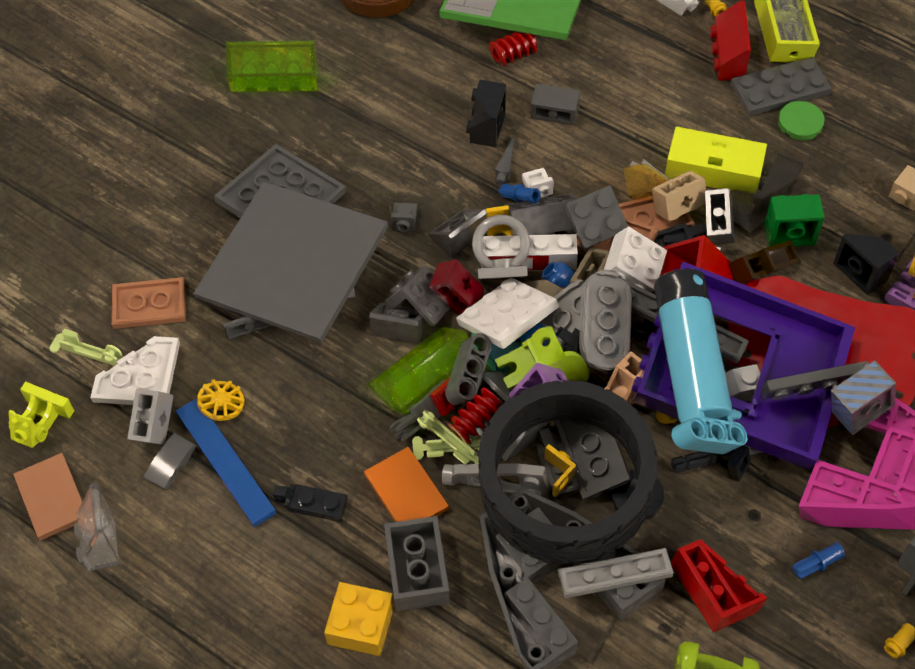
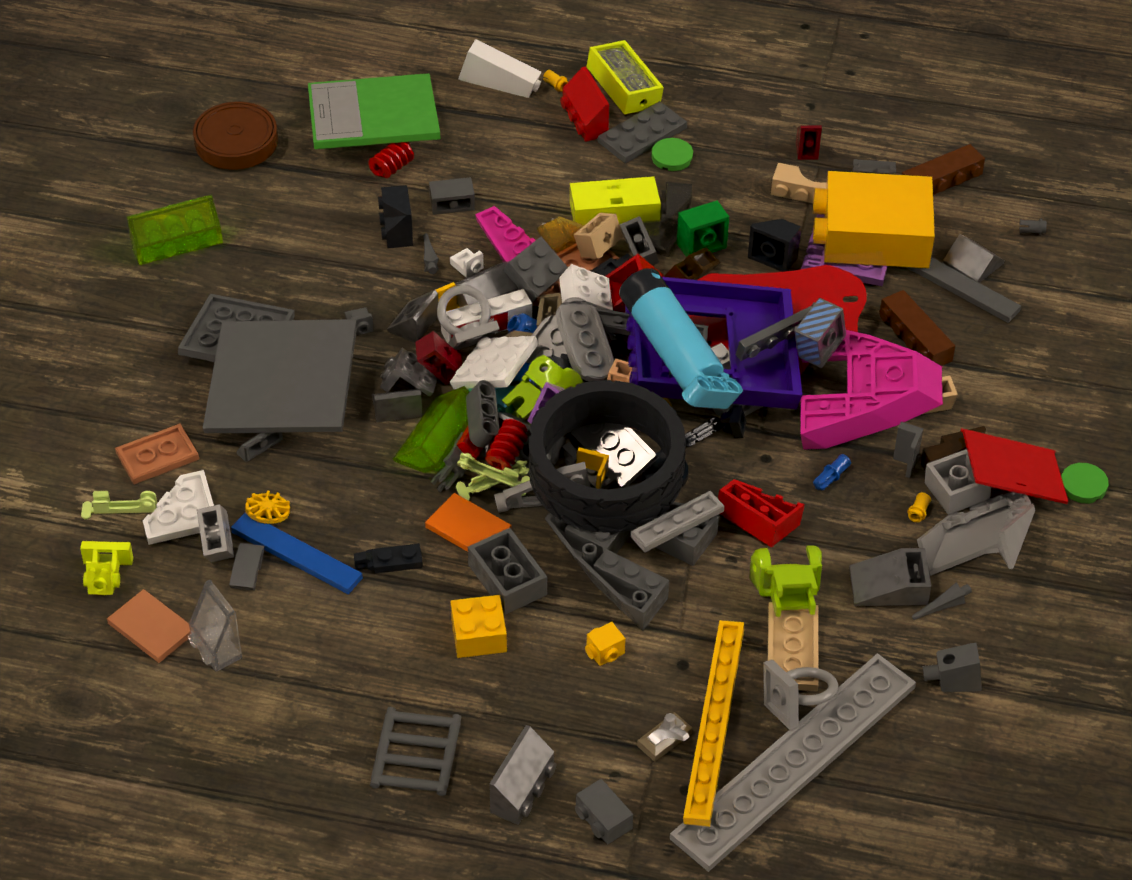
camera: 25 degrees left, 10 degrees down
blue axle [498,184,541,203] -> none
none -> dark pink wing [475,206,536,262]

